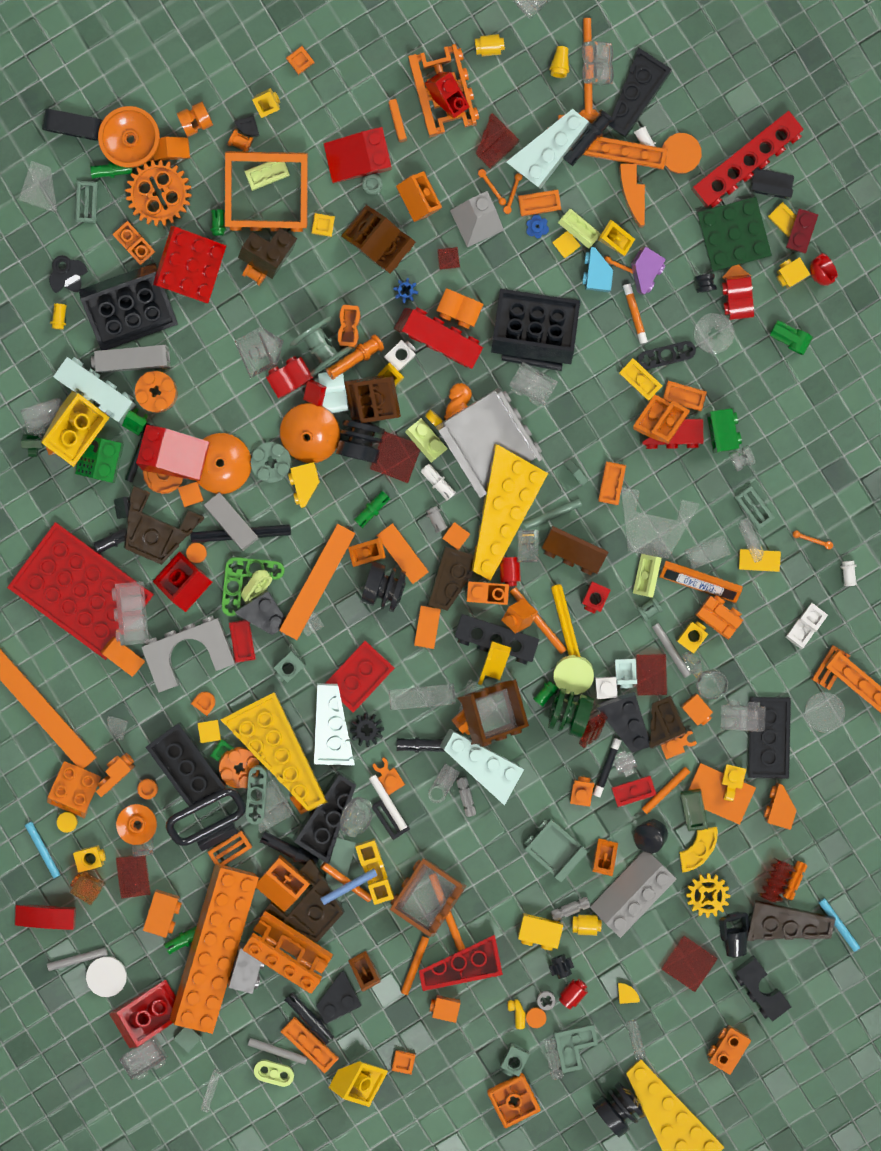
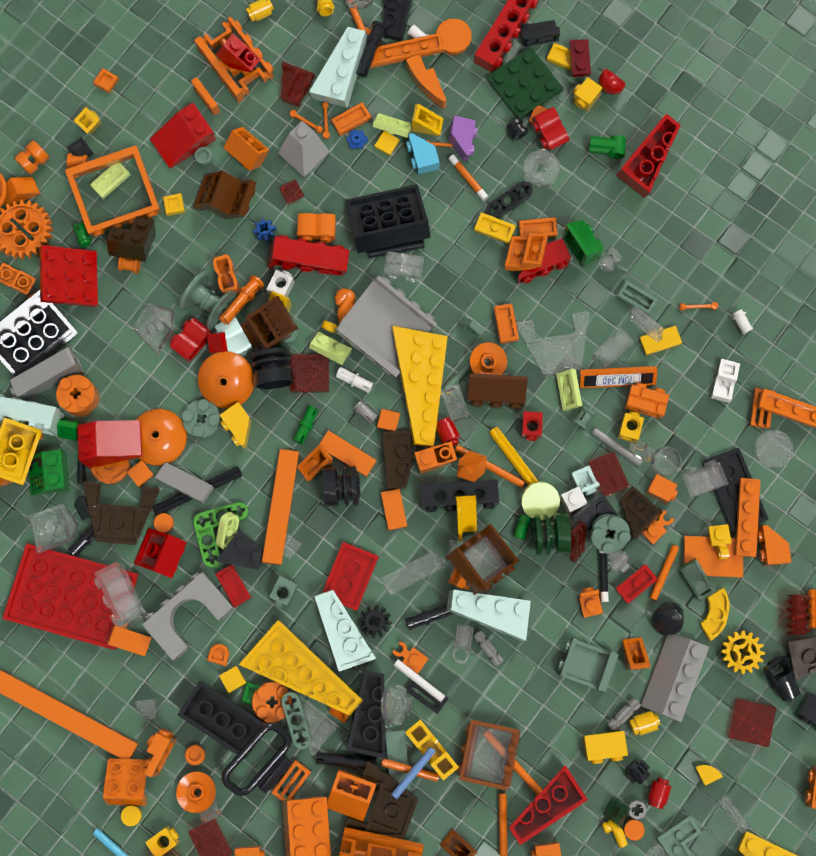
camera: 20 degrees left, 10 degrees down
none -> clear slope [29,504,78,553]
none -> orange dish [470,342,507,375]
none -> sand green plate [590,513,630,554]
none -> clear green plate [603,797,631,826]
none -> red wedge [616,113,681,198]
none -> orange plate [735,478,760,558]

